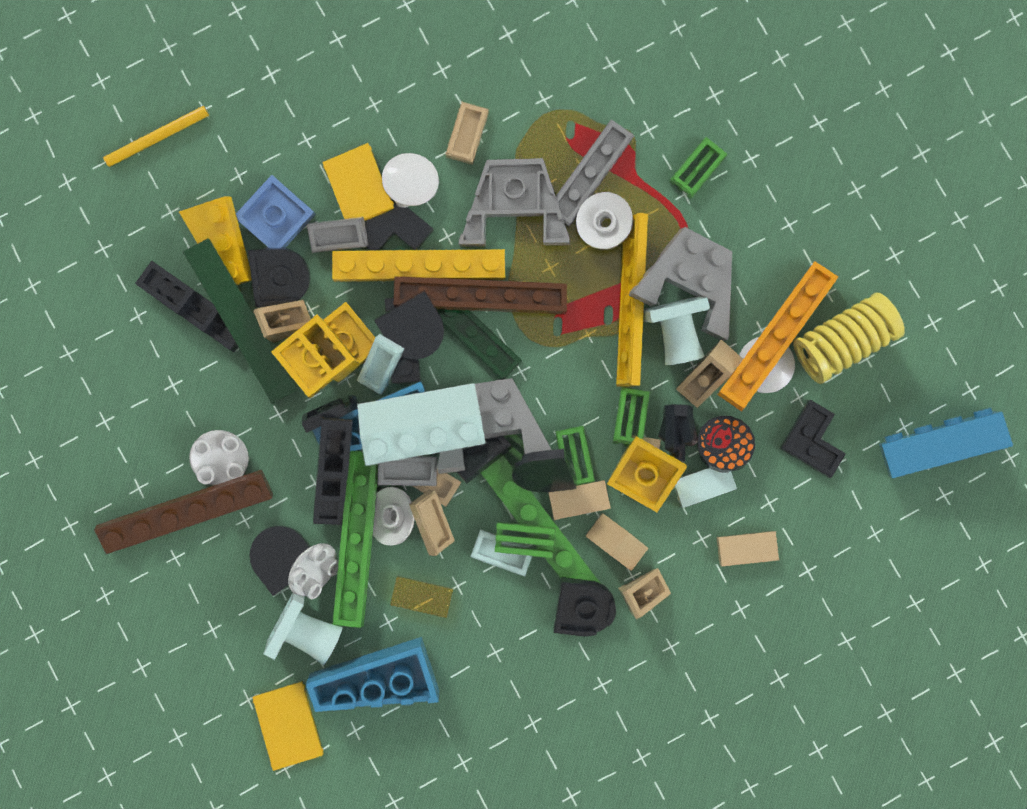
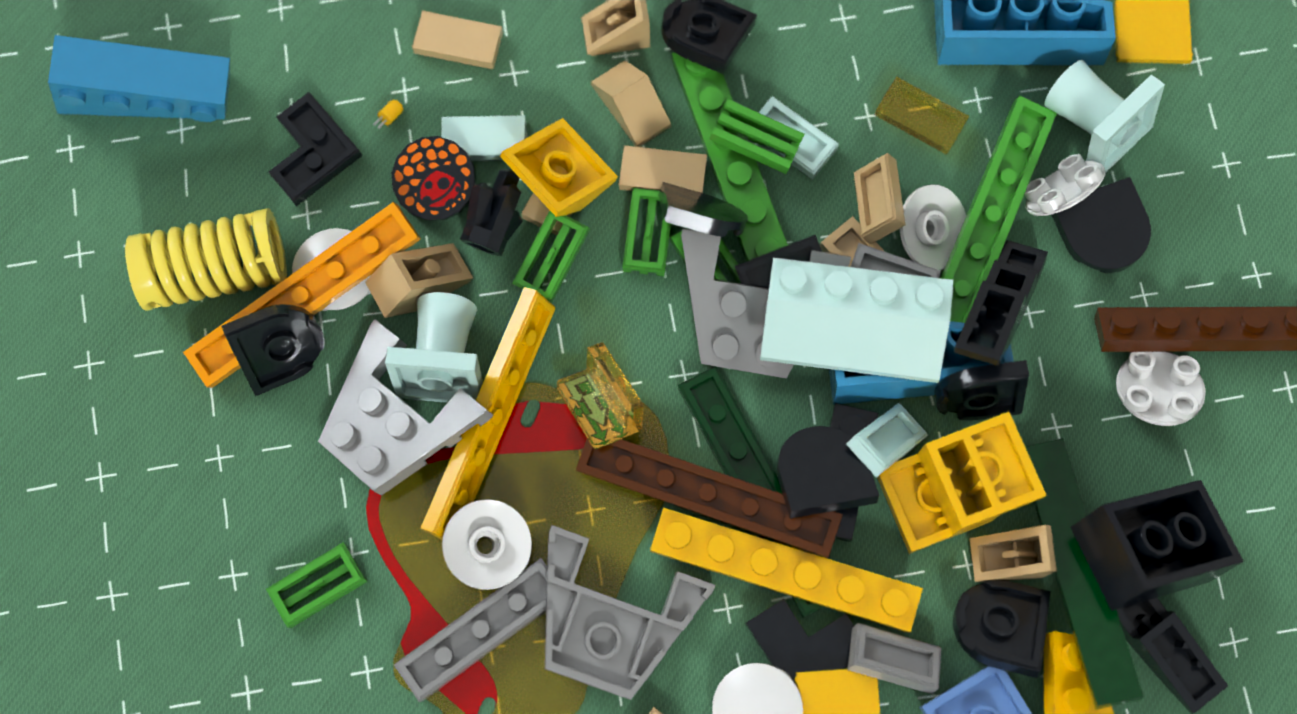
camera: 155 degrees left, 10 degrees down
none -> black tile [222,304,325,396]
none -> yellow piece [373,100,403,129]
none -> clear yellow panel [557,342,644,449]
none -> black brick [1070,480,1244,611]

